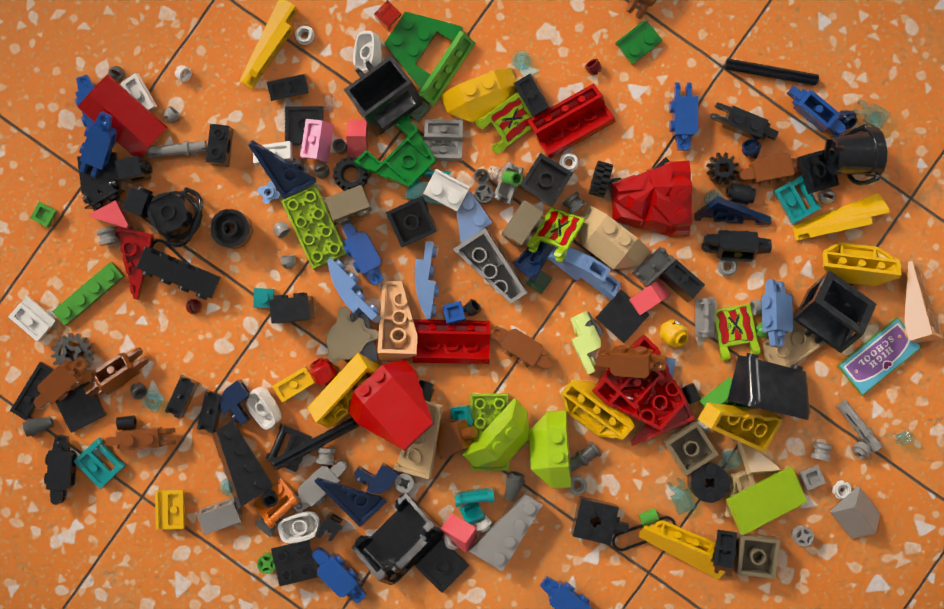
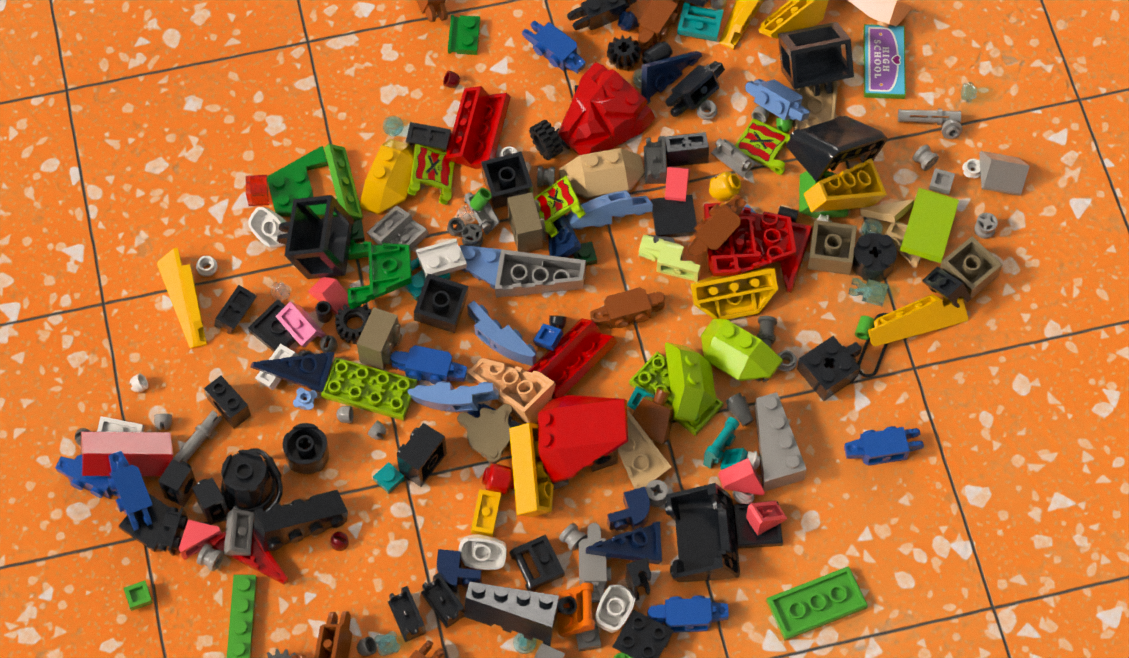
camera: 50 degrees left, 25 degrees down
black axle [271,417,360,470] -> none
none -> light grey slope [224,508,254,556]
none -> coral slope [746,501,788,536]

